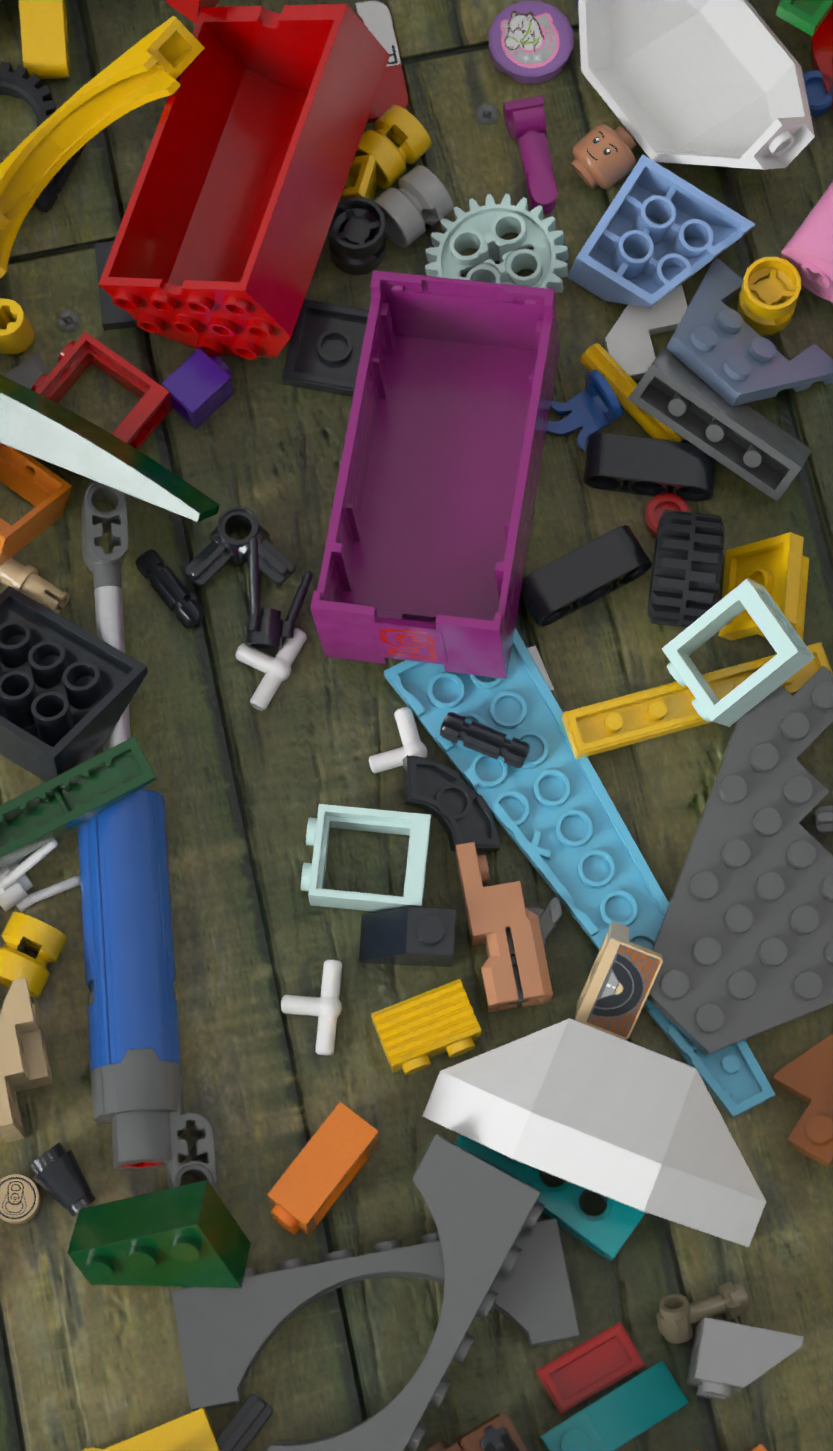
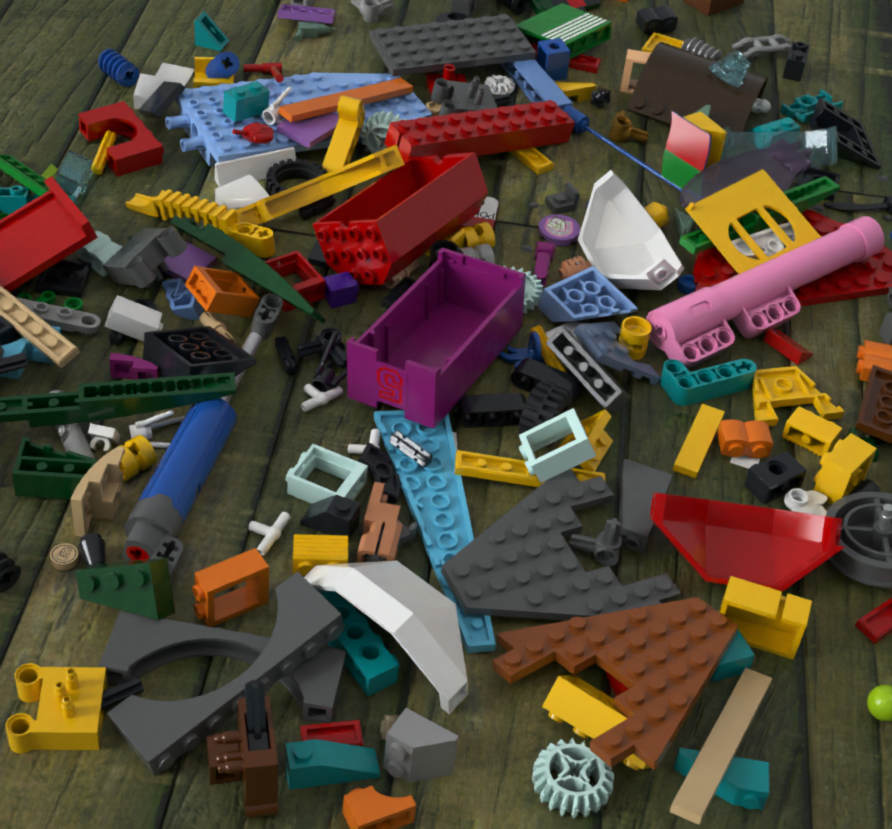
camera: 15 degrees right, 30 degrees down
panel [575,921,663,1040] -> none

